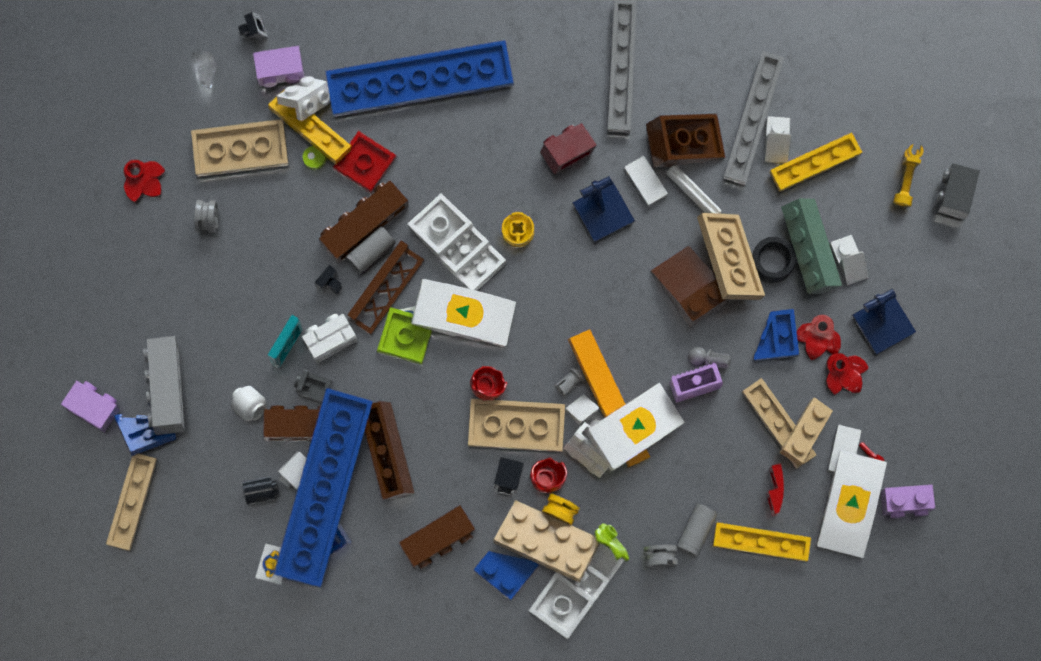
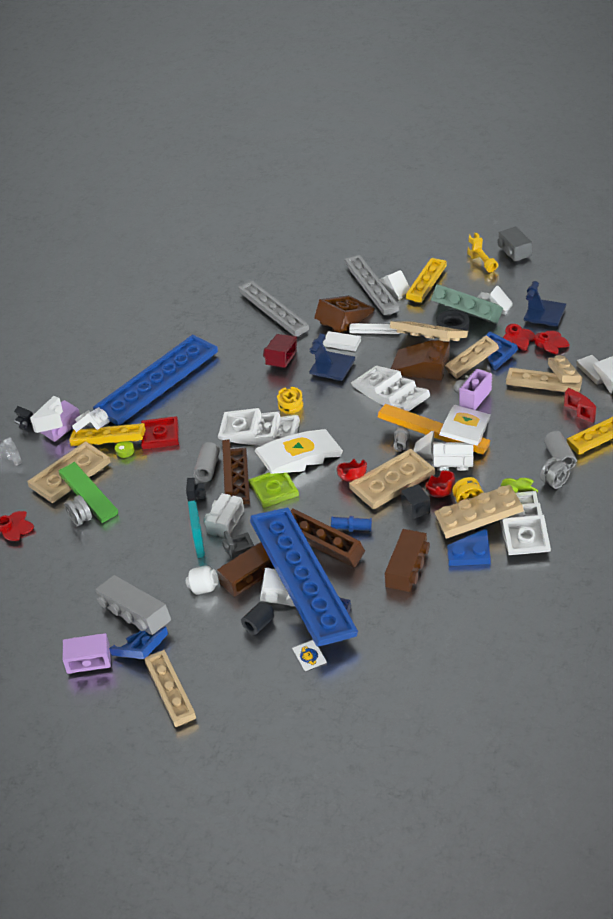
camera: 30 degrees left, 35 degrees down
reddish brown brick [319,180,409,264] -> none
none -> white slope [30,396,63,433]
none -> bright green tile [58,462,118,523]
none -> blue pin [331,516,372,532]
none -> white slope [351,366,430,412]
none -> tan plate [445,335,499,379]

